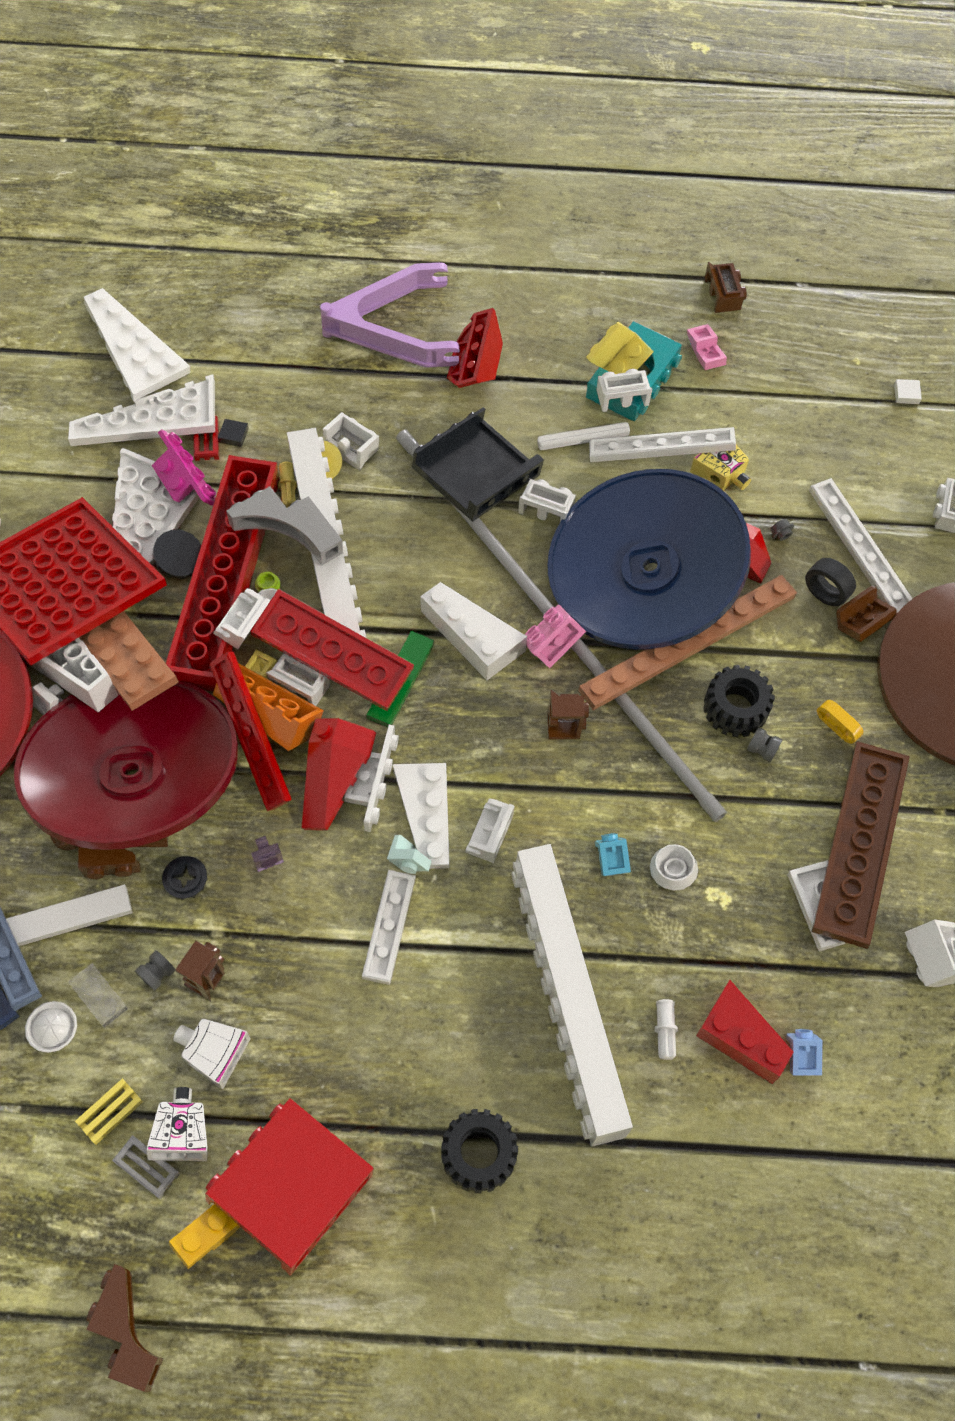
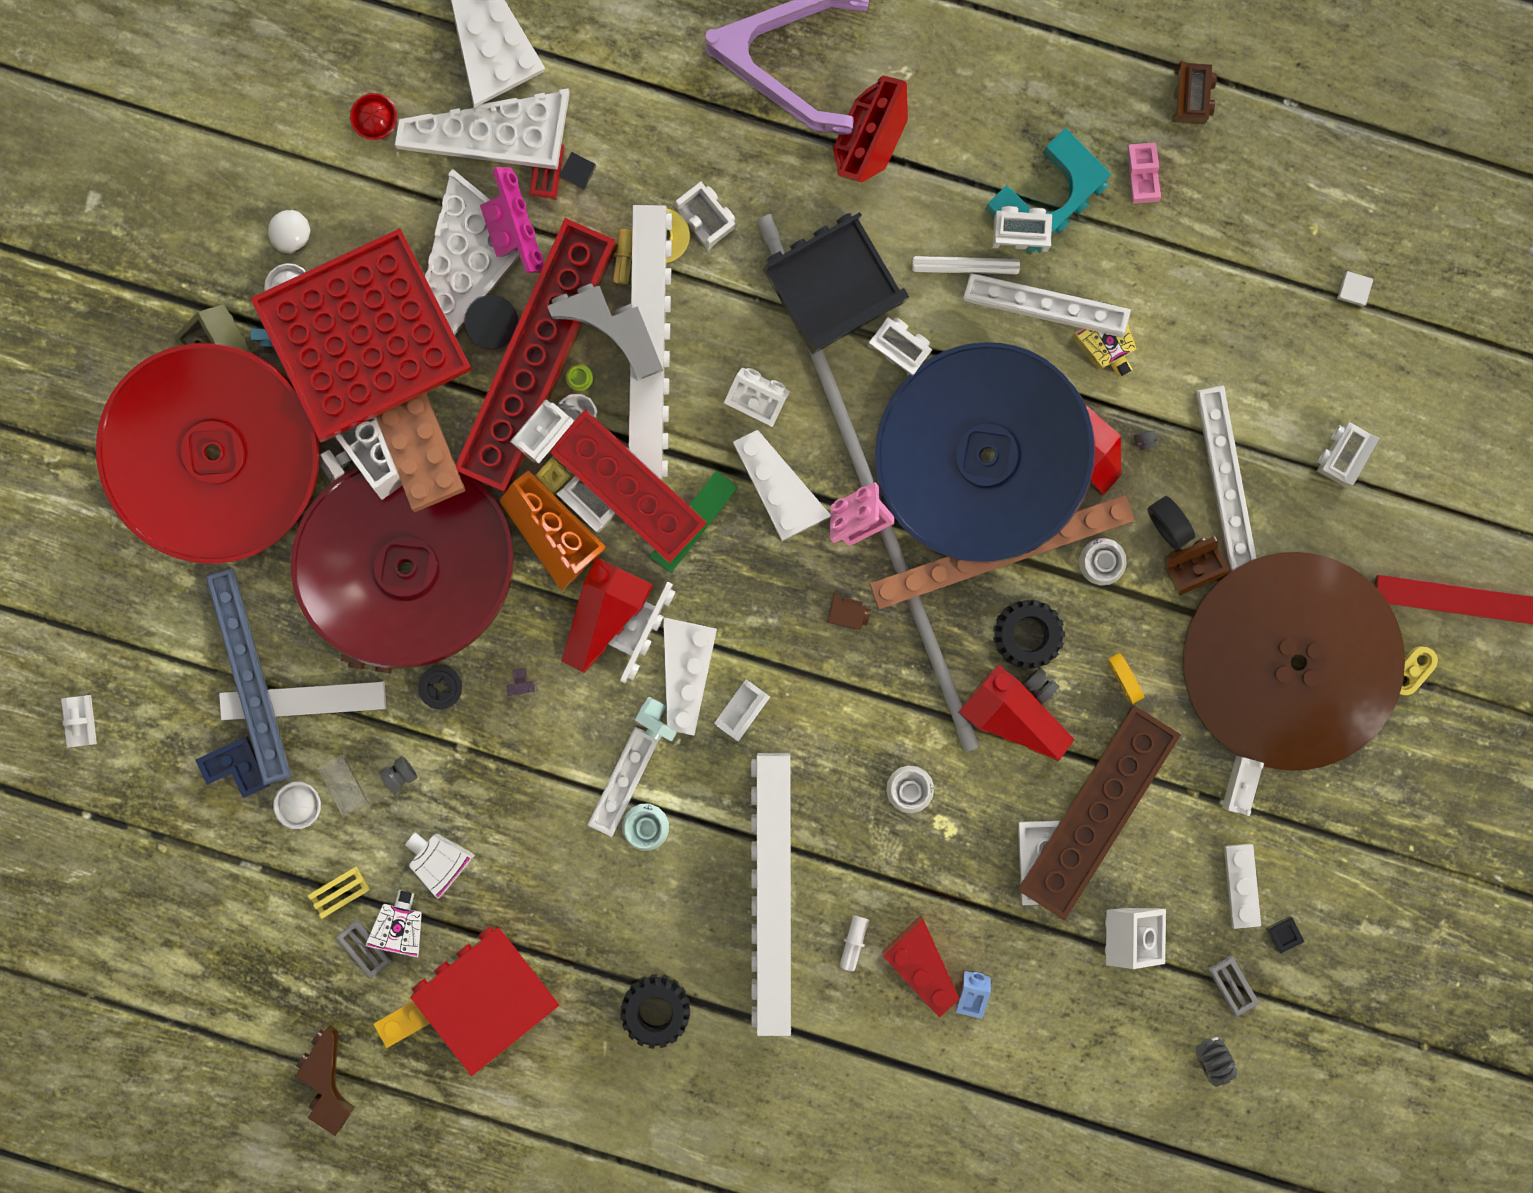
camera: 15 degrees right, 25 degrees up
reddish brown window [175,940,225,1002] -> none
red tile [209,652,292,811] -> none
light yellow bracket [586,322,654,374] -> none
medium azure bracket [595,833,631,876] -> none
none -> red hat [350,93,397,140]
none -> light aqua hat [622,804,669,851]
none -> white bracket [724,368,790,427]
none -> red wedge [958,664,1075,761]
none -> white hat [1079,538,1127,585]

